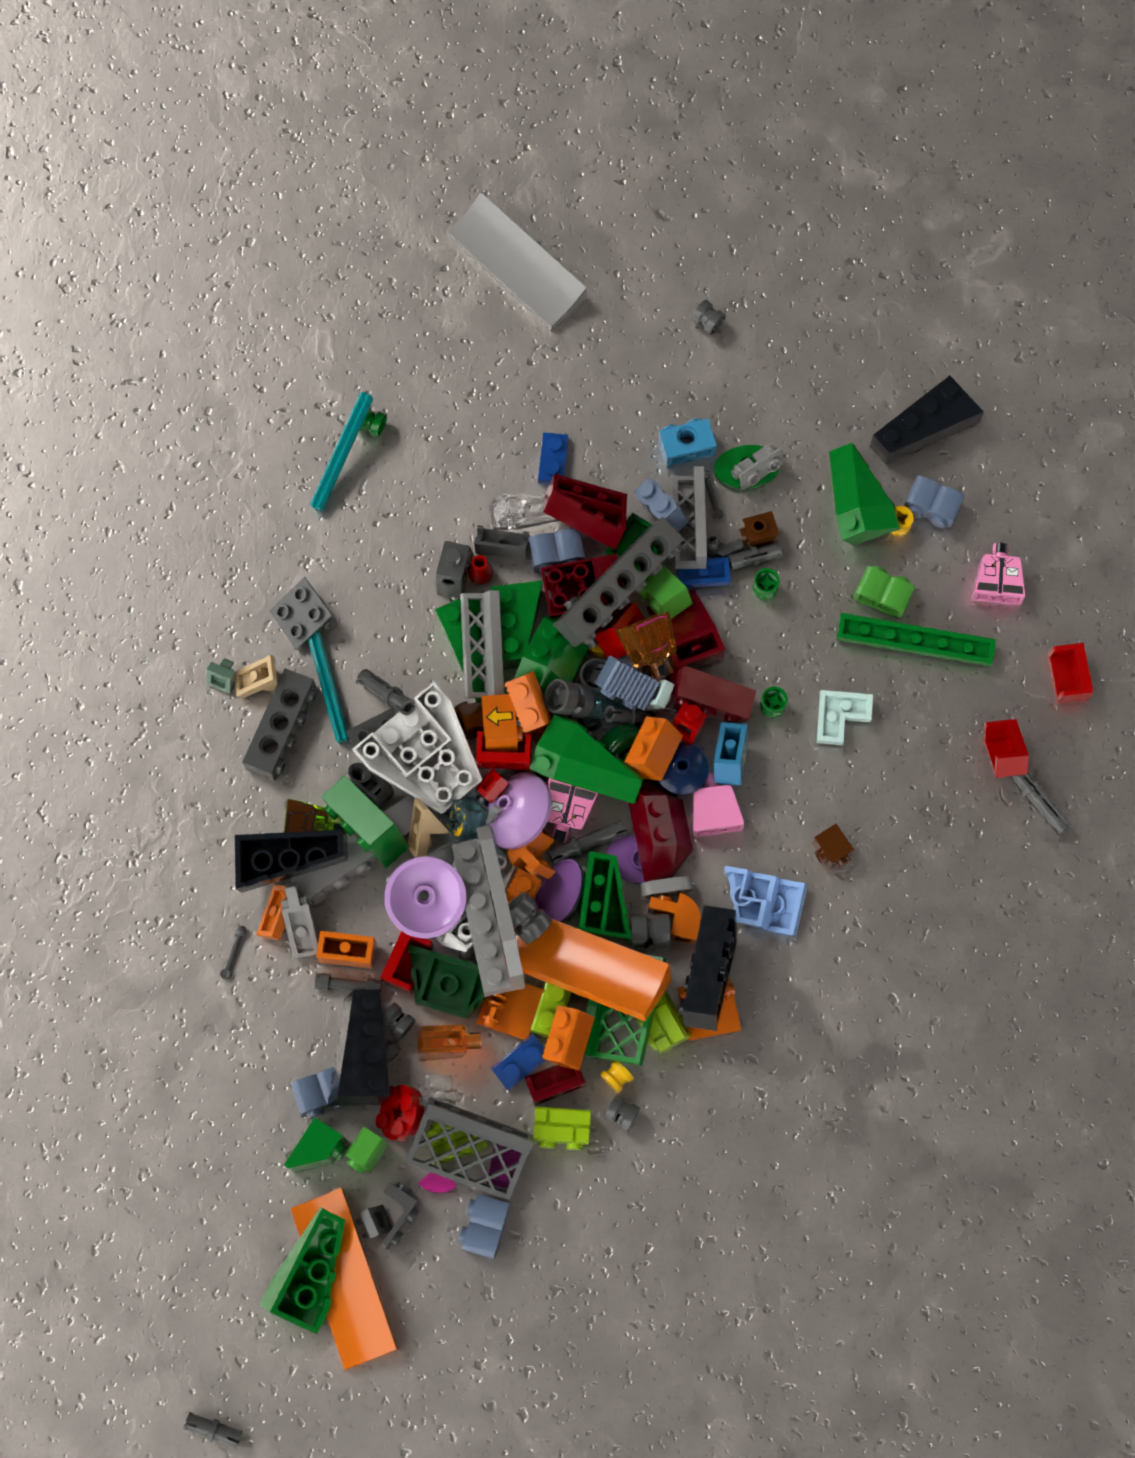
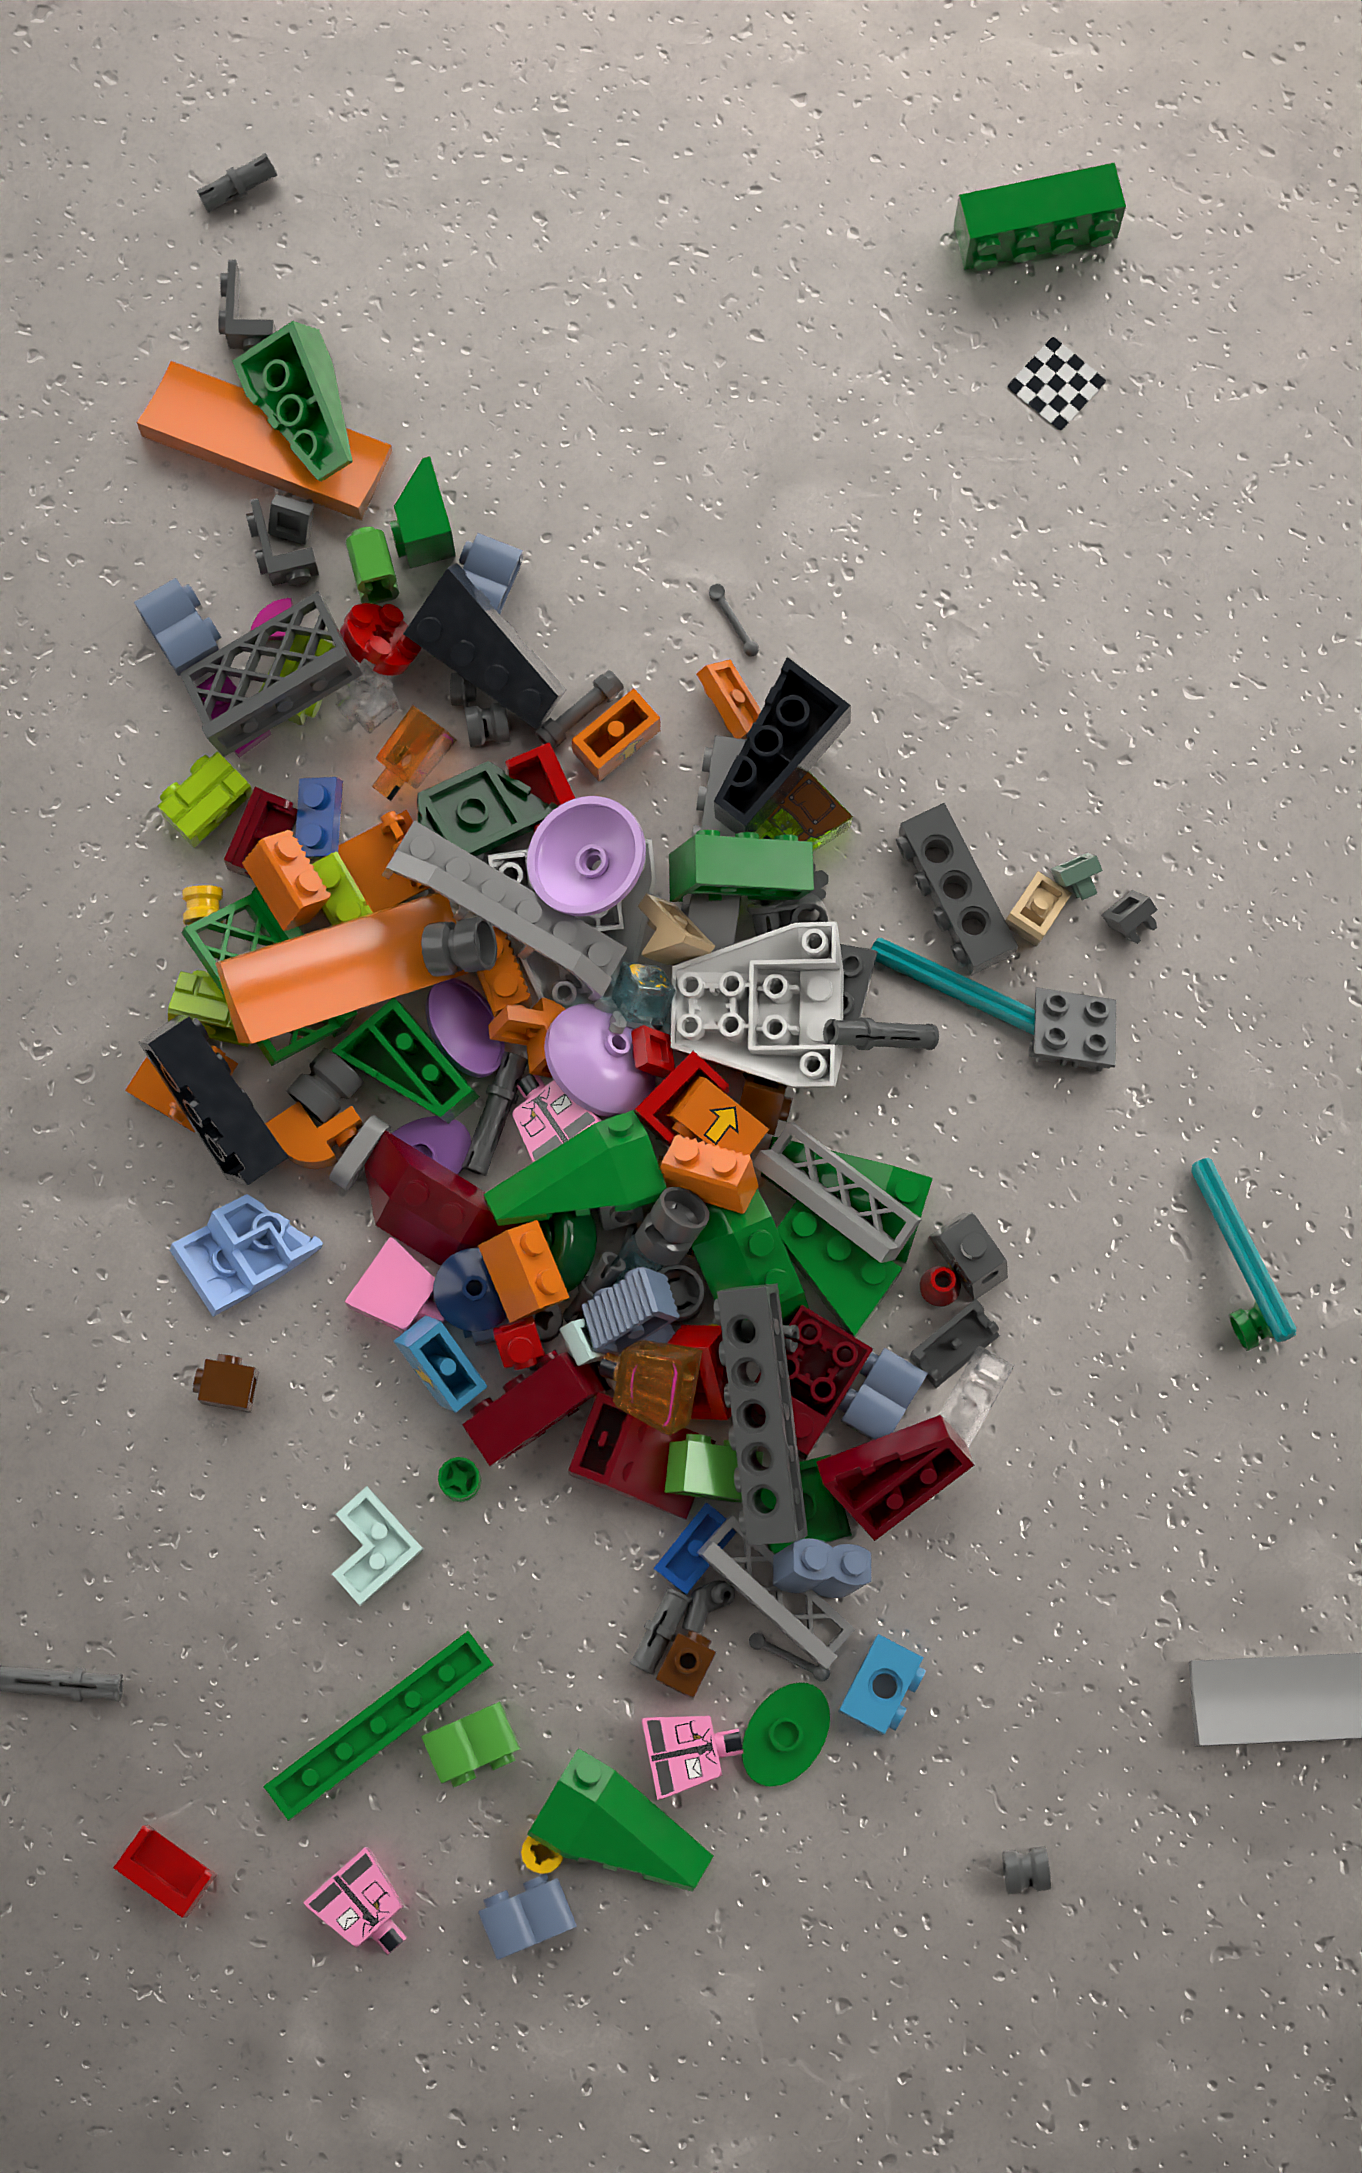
camera: 130 degrees right, 5 degrees up
light grey hinge [281,882,318,959] -> none
blue plate [538,432,569,484] -> none
dark grey wheel [603,1094,641,1132] -> none
light grey hinge [731,444,784,491] -> none
green wheel [752,568,780,601] -> none
black wedge [869,375,984,465] -> none
red panel [984,719,1029,778] -> none
none -> dark grey bracket [218,260,276,352]
none -> bright pink torso [641,1716,744,1800]
none -> dark grey tile [1102,890,1158,944]

